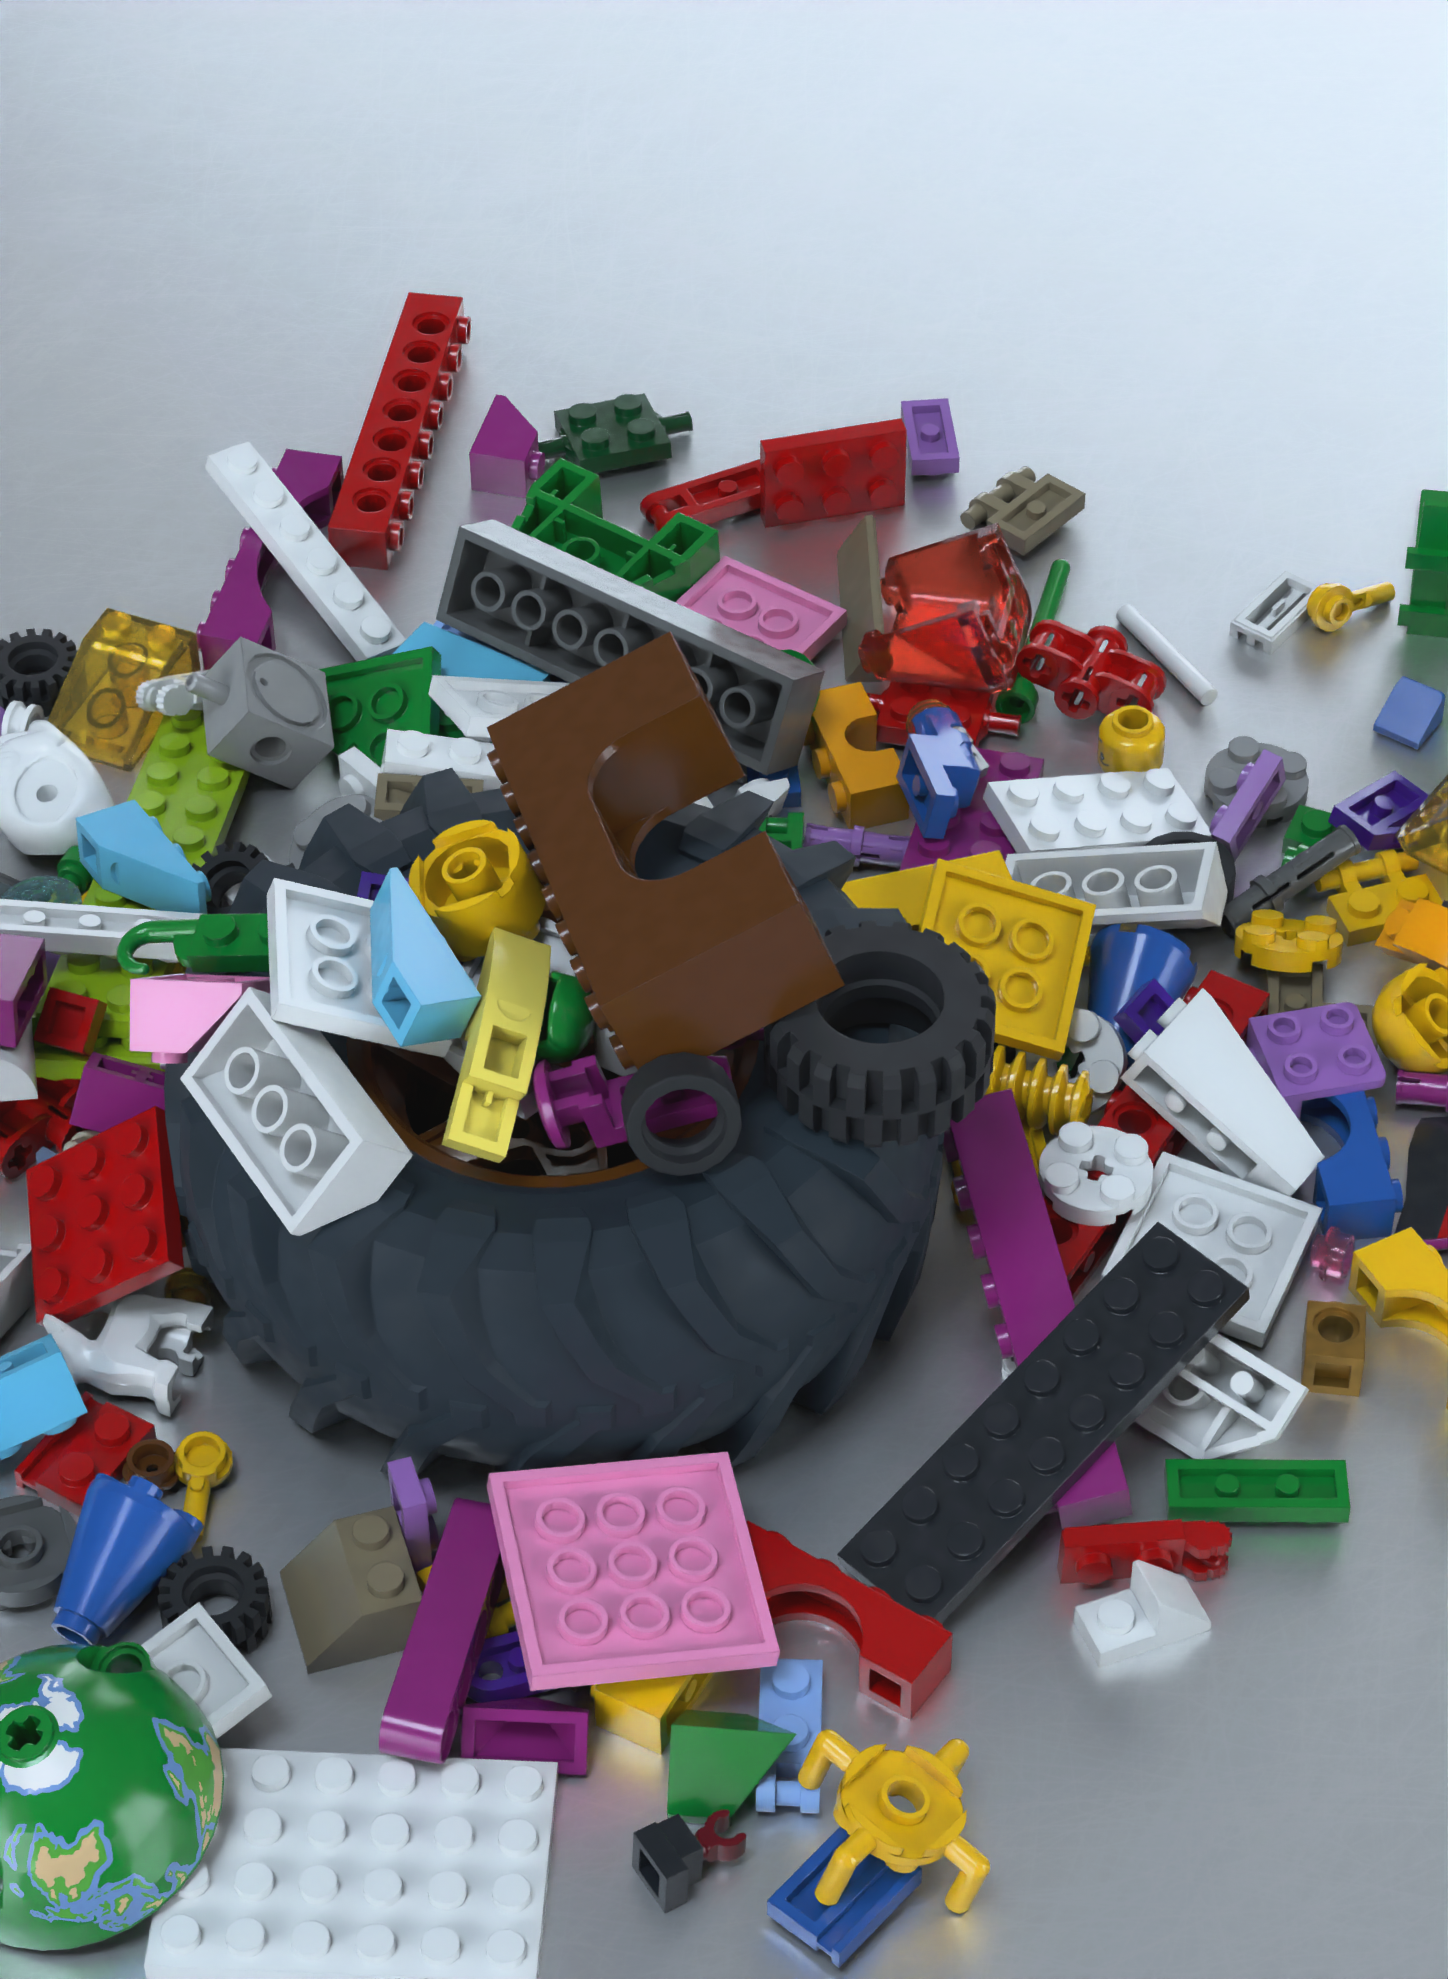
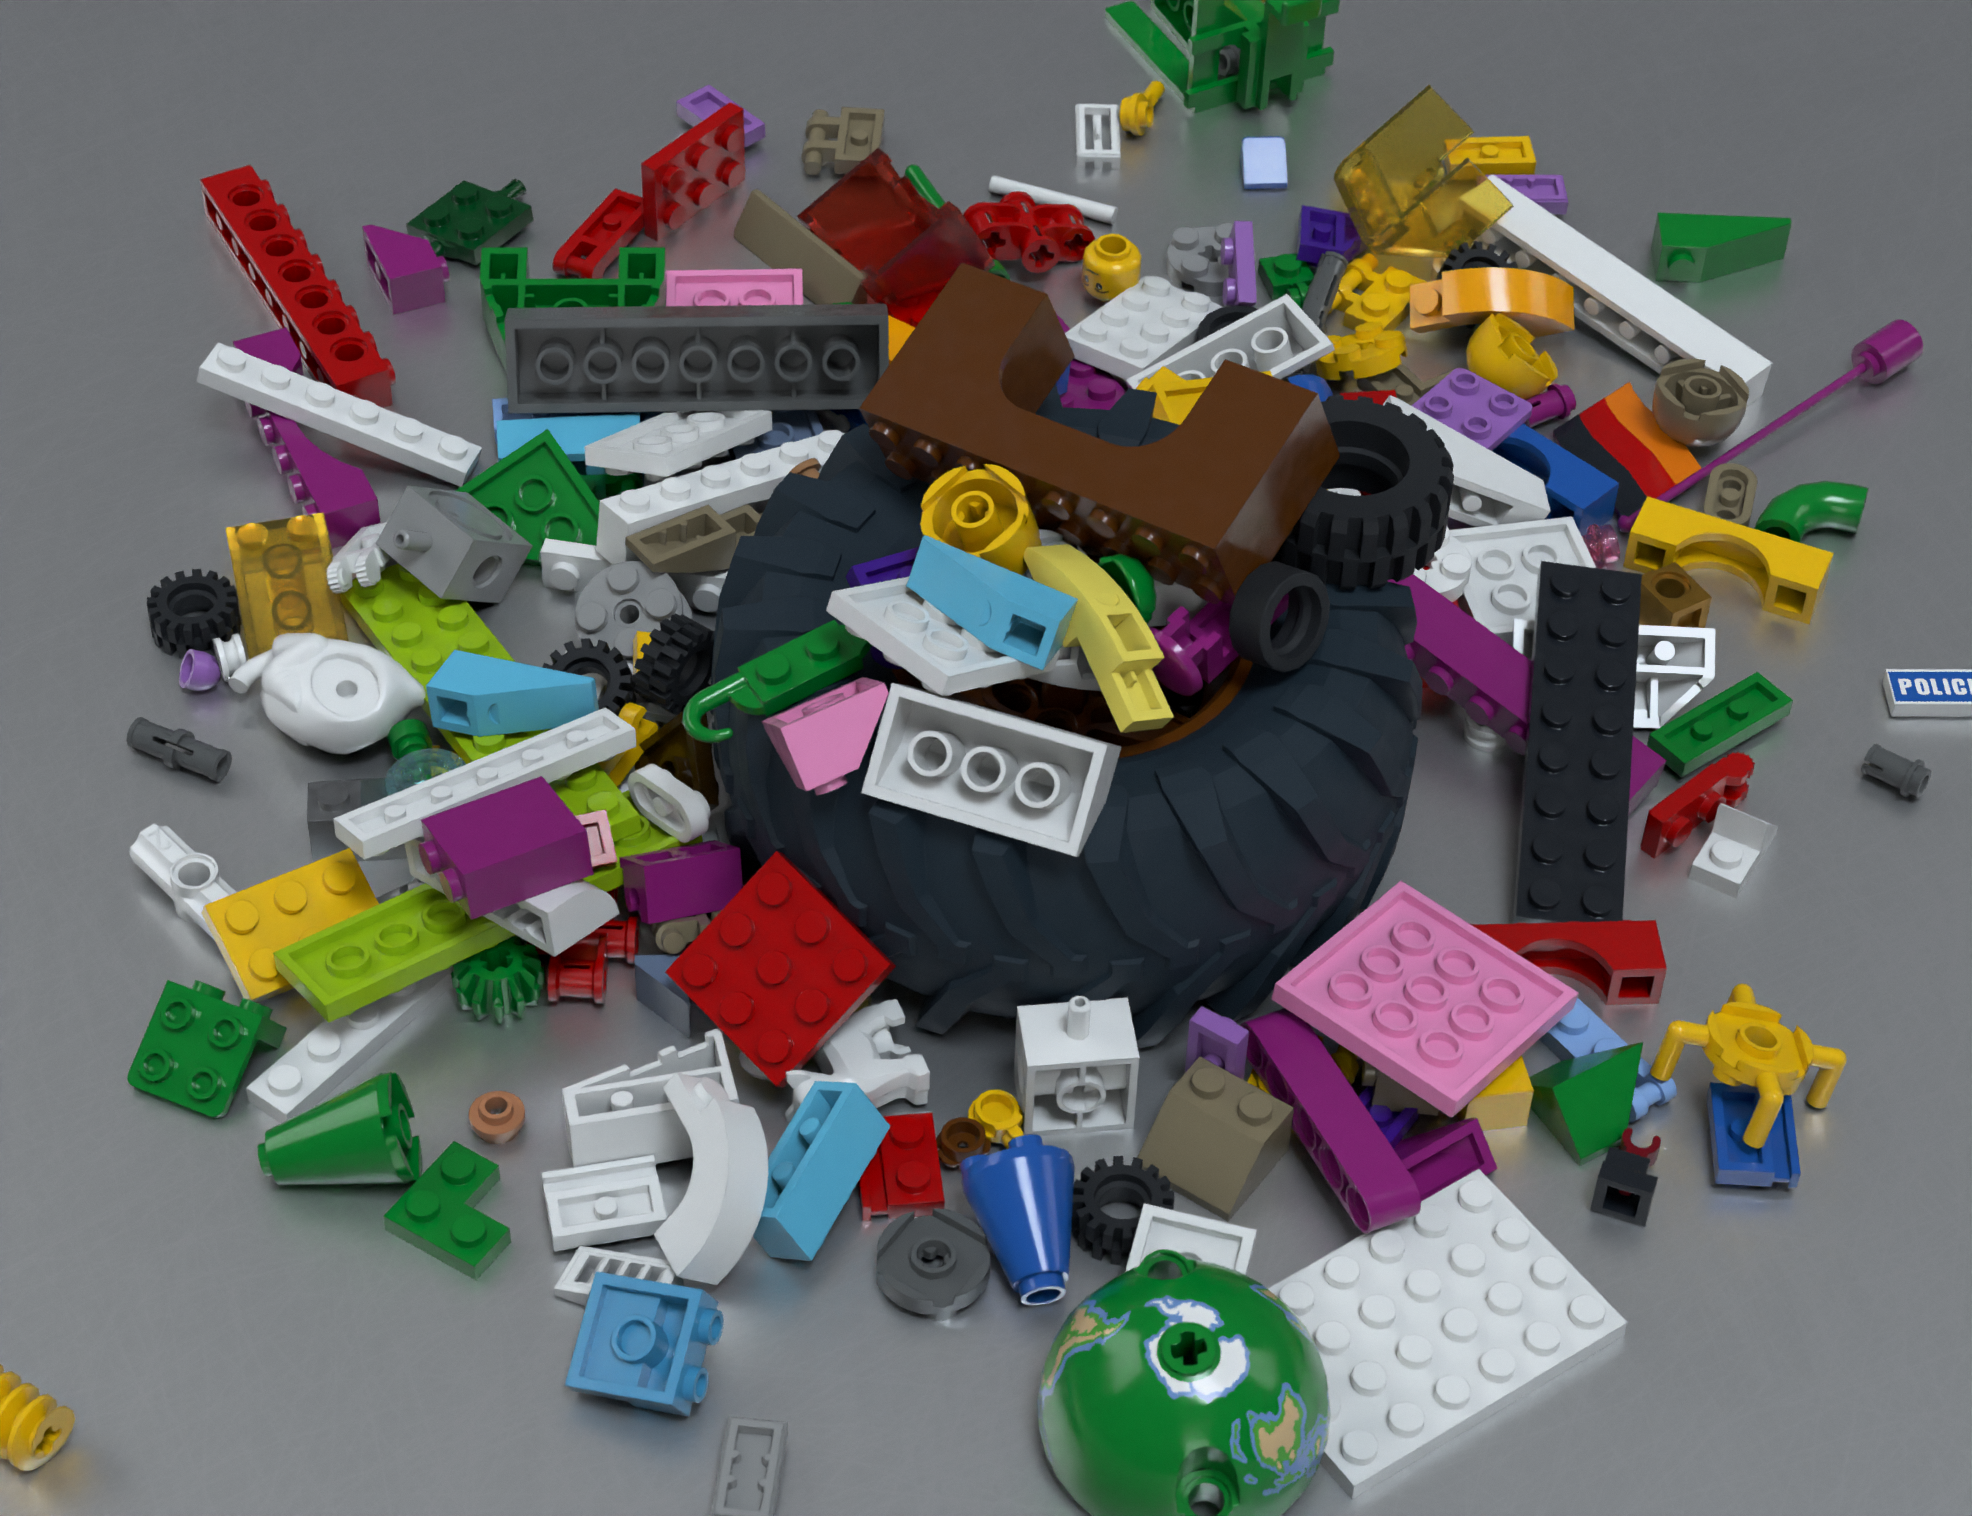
camera: 40 degrees left, 0 degrees up
none -> white piece [1014,996,1140,1136]
none -> dark grey pin [1861,744,1932,798]

